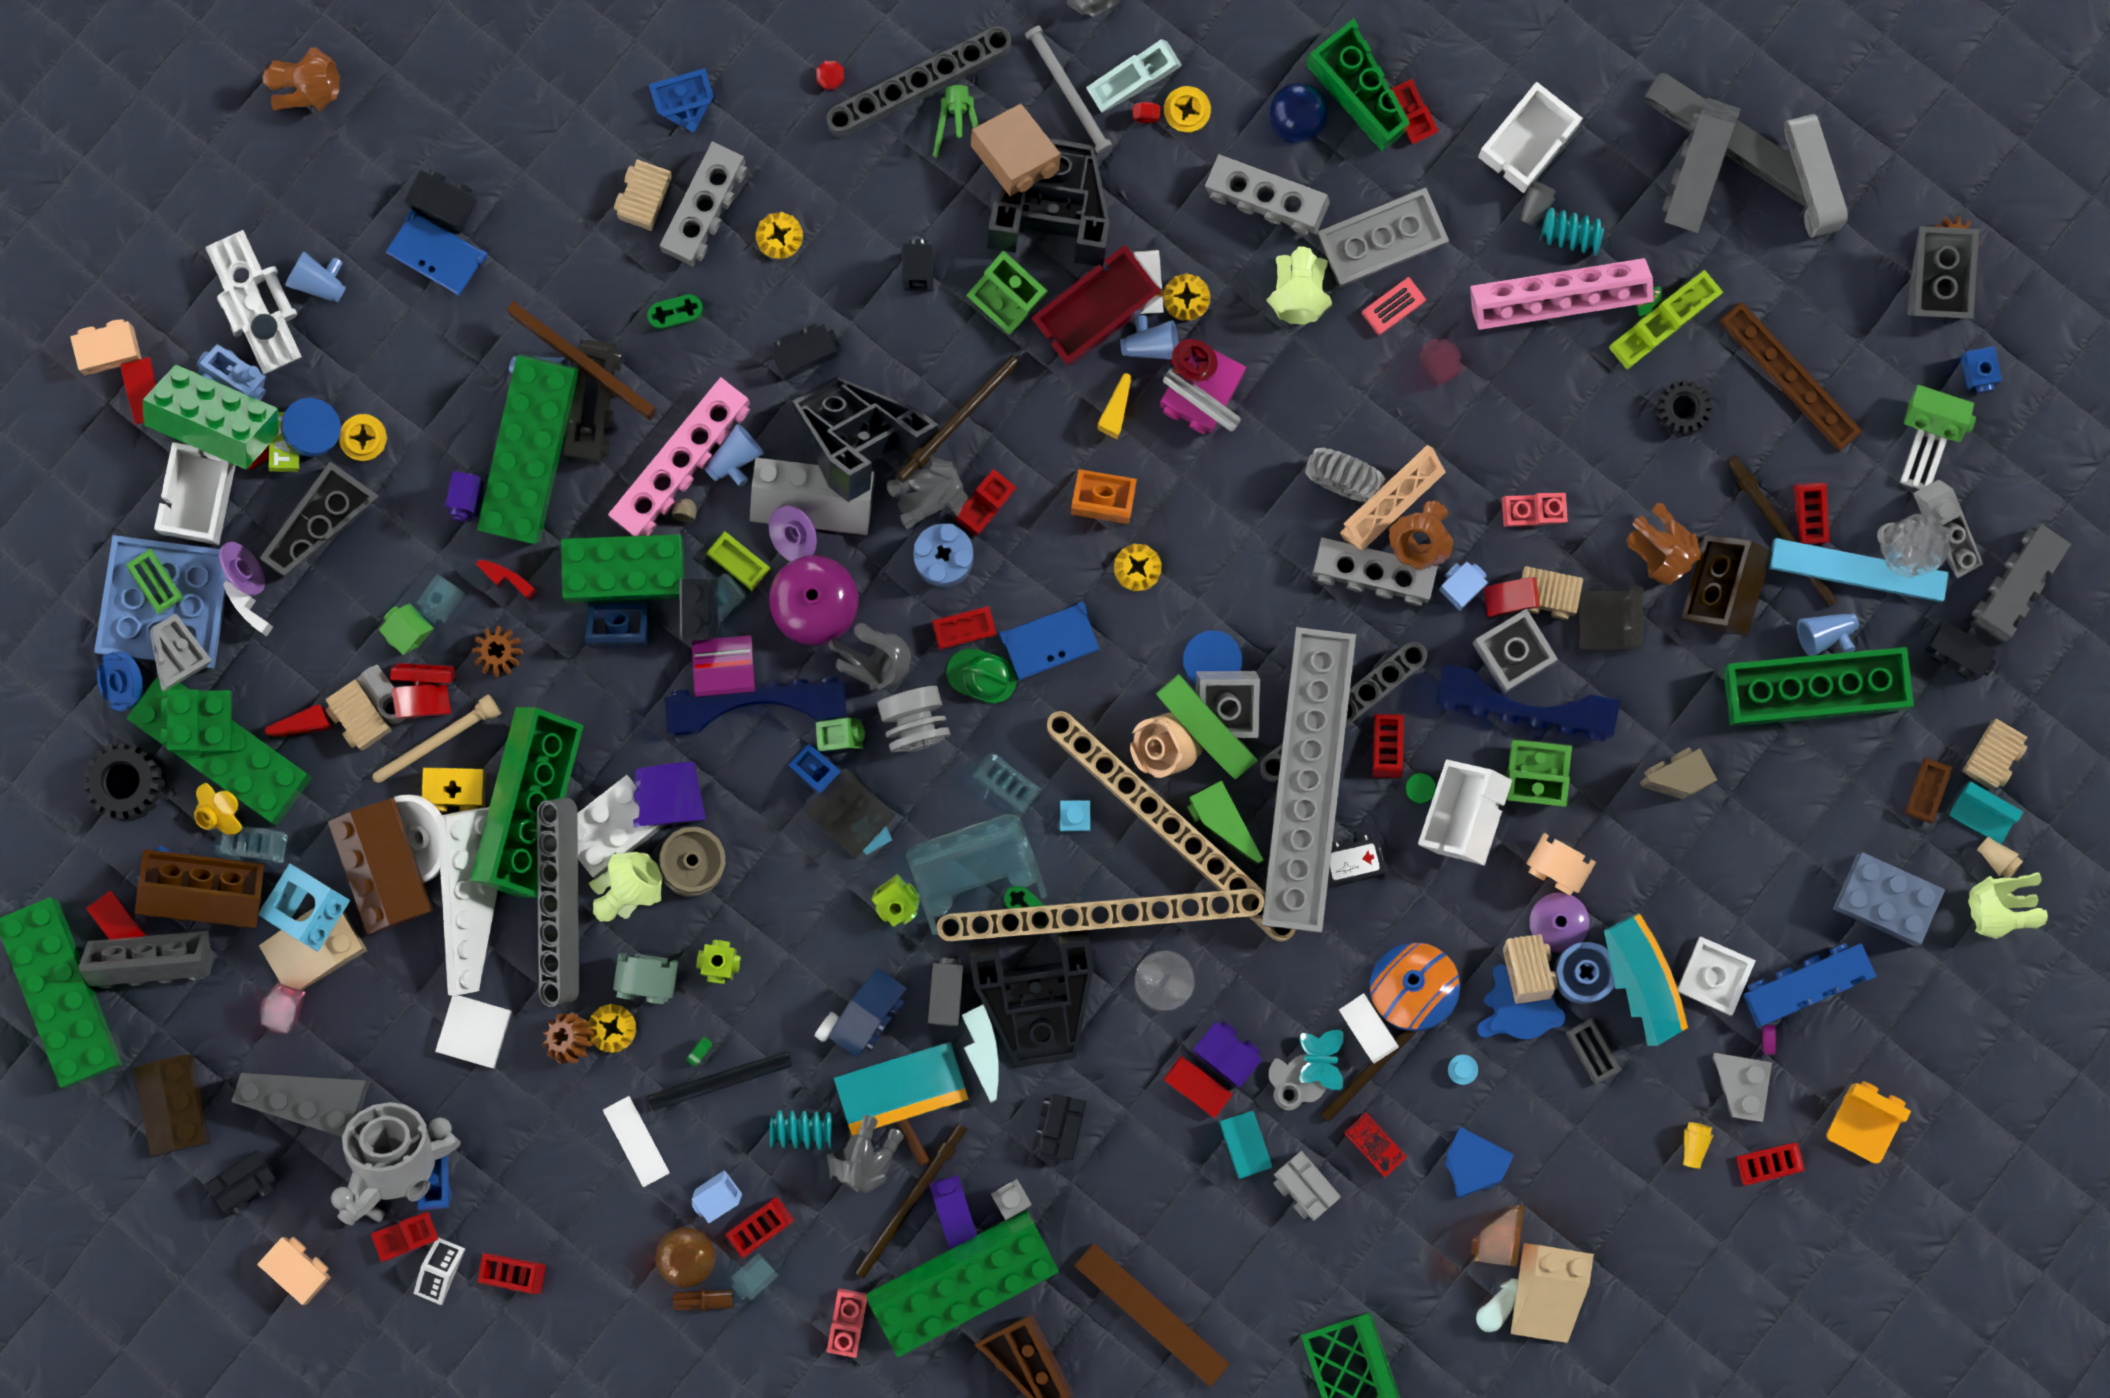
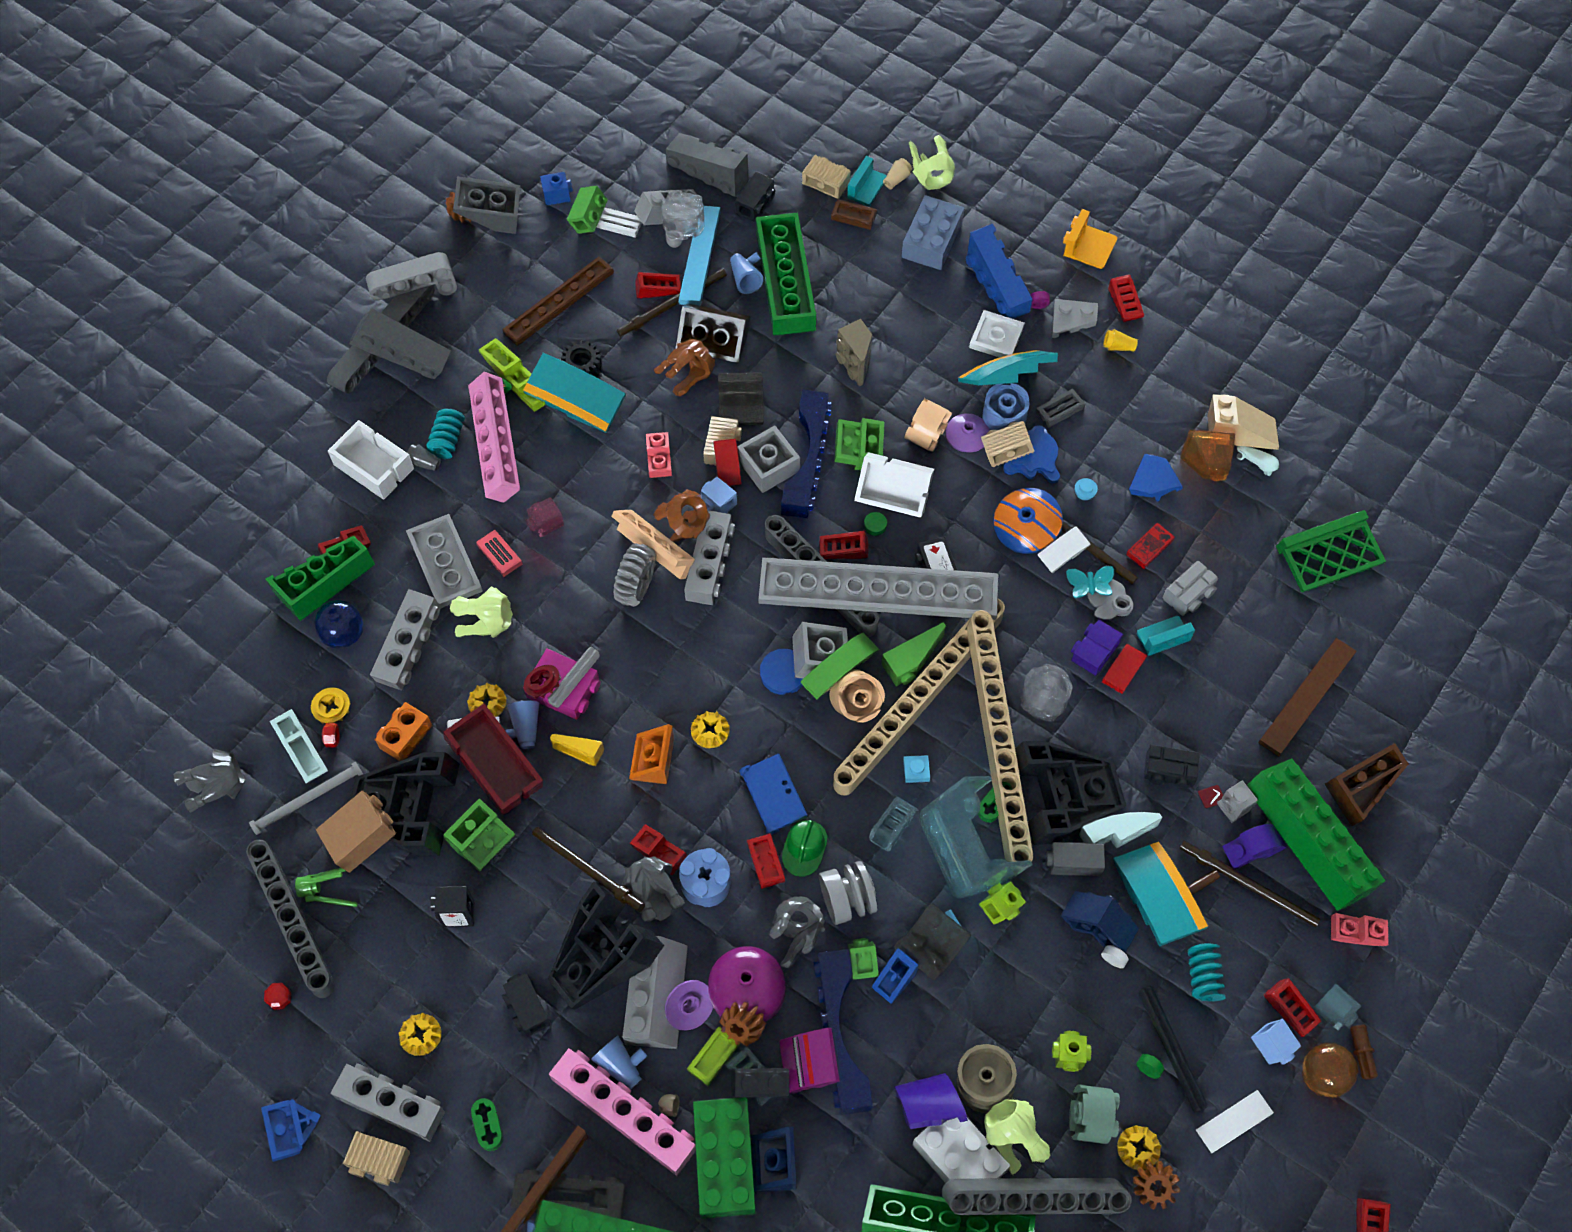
camera: 90 degrees left, 20 degrees down
dark grey piece [826,1115,904,1195] -> none
none -> orange brick [375,702,433,761]
none -> teal slope [523,353,626,433]
none -> dark orange gear [719,1002,766,1047]
none -> dark red sticker [1198,785,1223,808]

